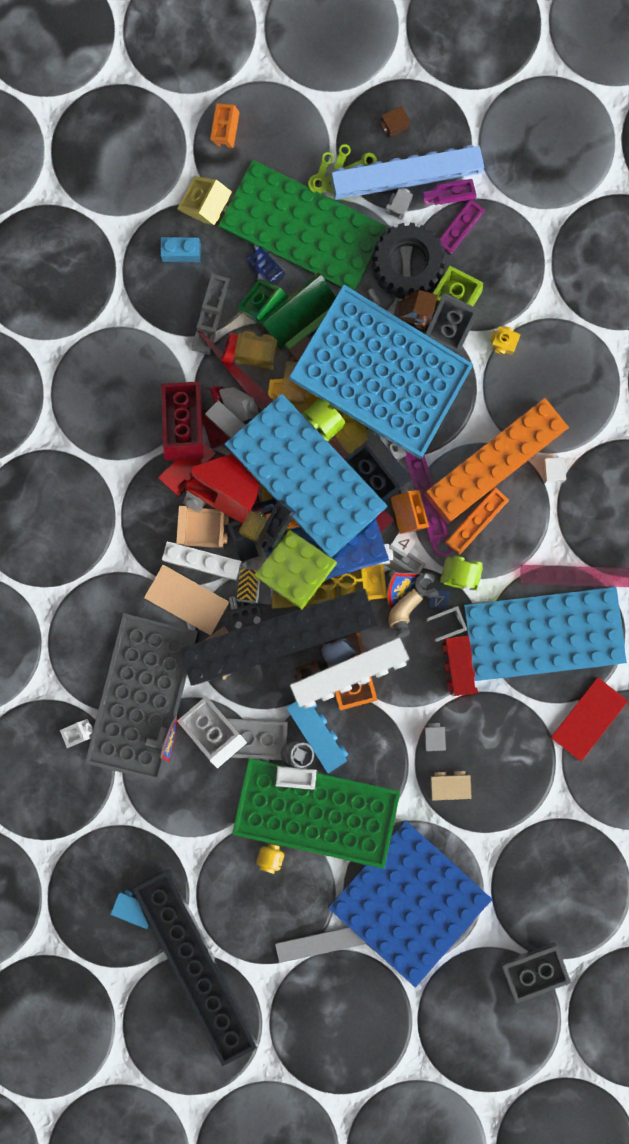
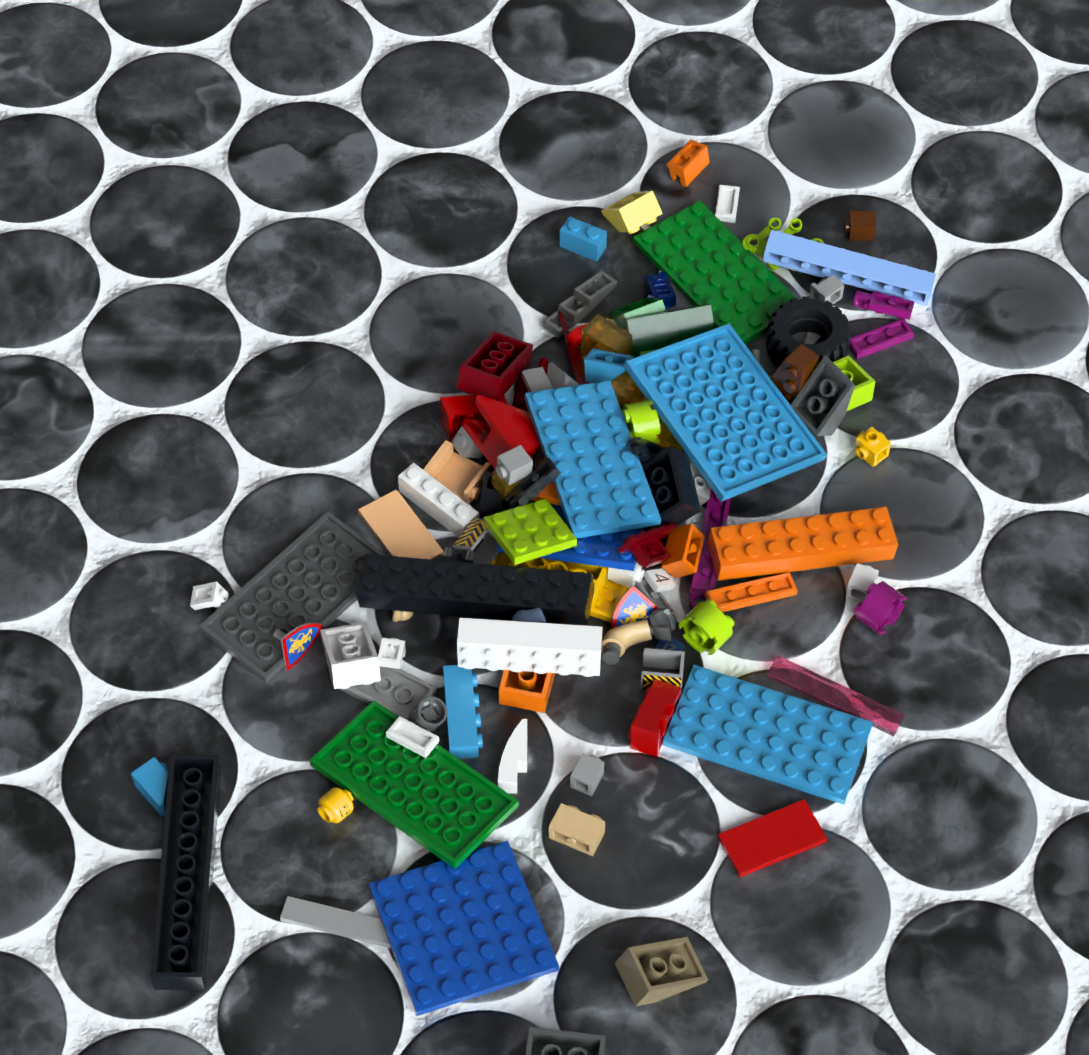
camera: 25 degrees right, 30 degrees down
none -> white bracket [378,638,406,669]
none -> light grey brick [496,445,533,485]
none -> white slope [498,719,527,794]
none -> dark azure slope [584,349,633,383]
none -> dark tan slope [615,937,708,1007]
none -> dark red bracket [618,523,677,569]
none -> black hinge [628,437,666,462]
none -> white tile [715,185,740,223]
none -> magenta brick [853,581,907,635]

